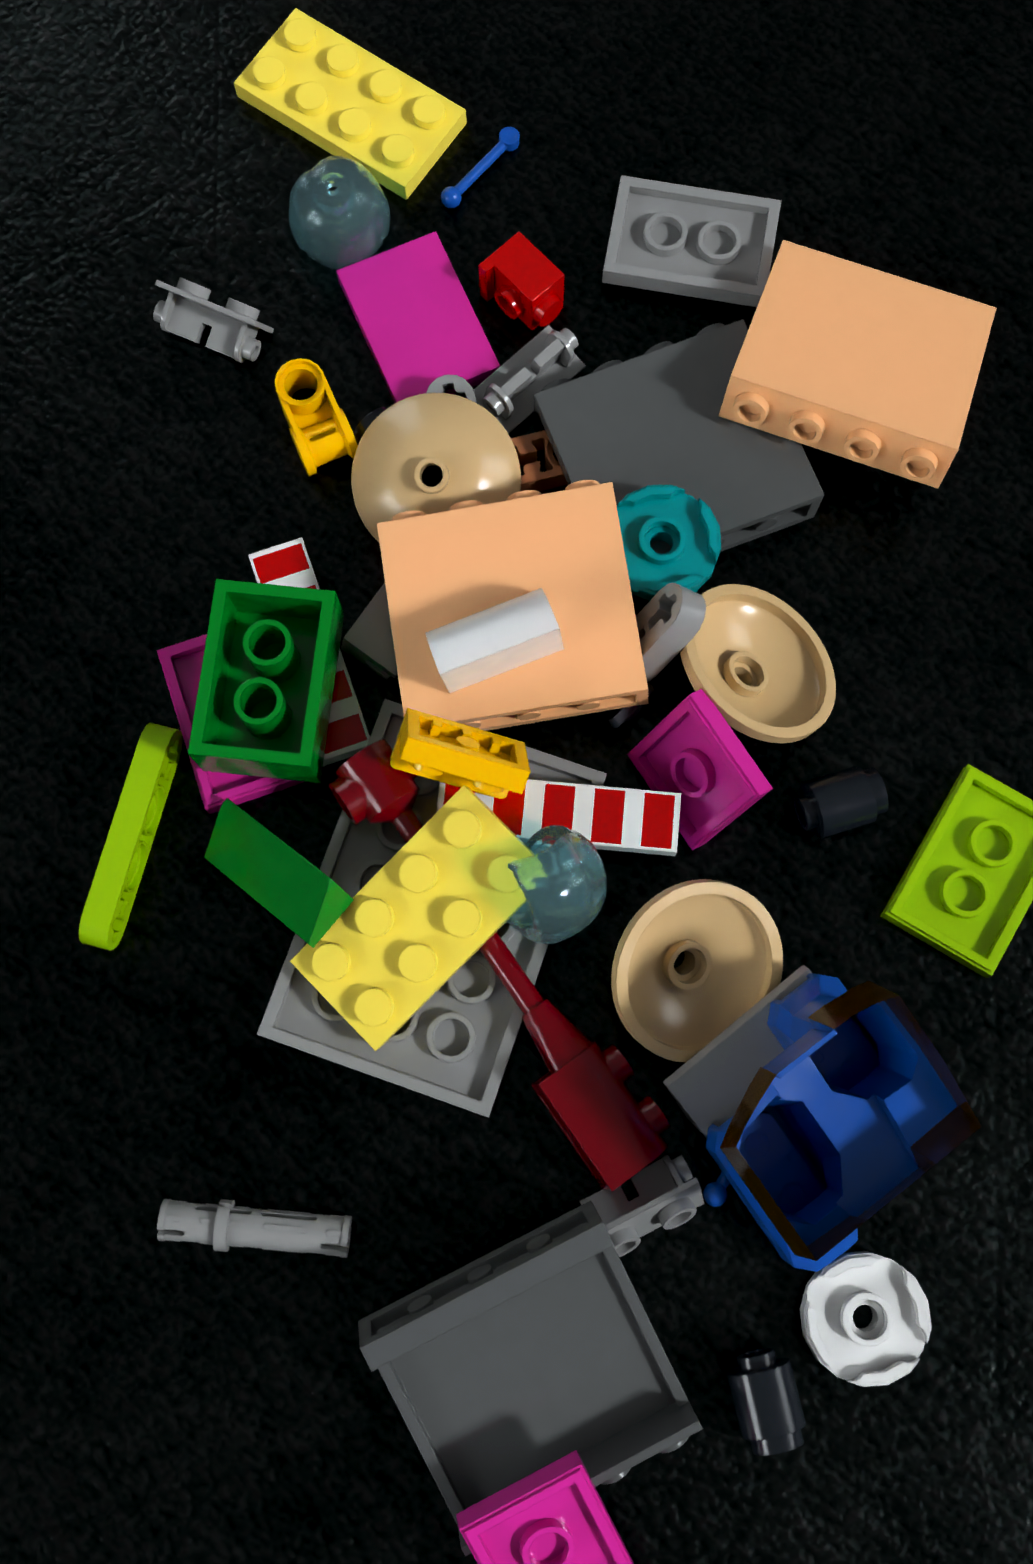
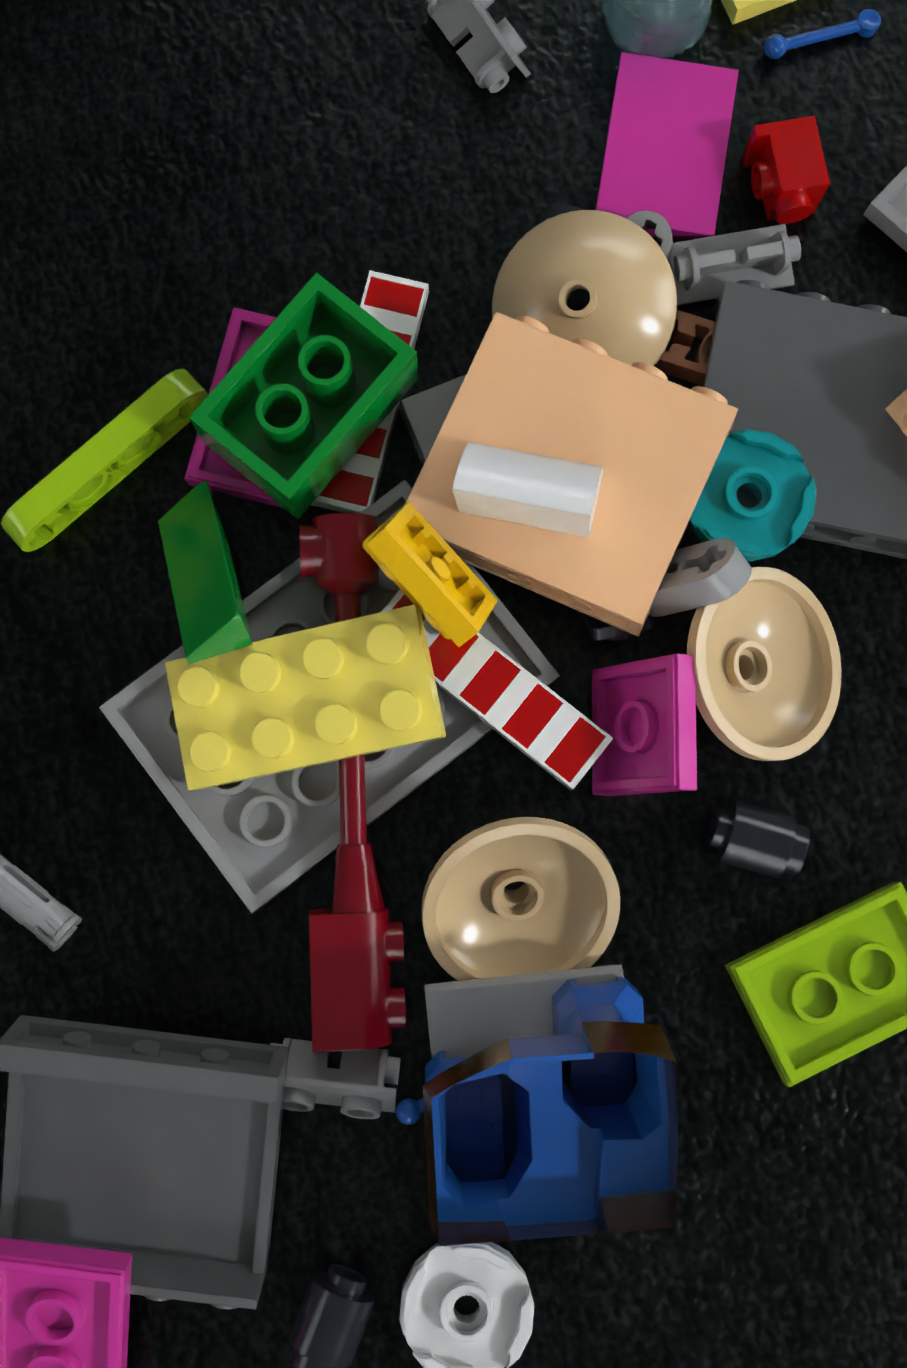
camera: 30 degrees right, 5 degrees up
yellow piece [275,358,358,476] -> none
clear light blue piece [506,825,607,944] -> none

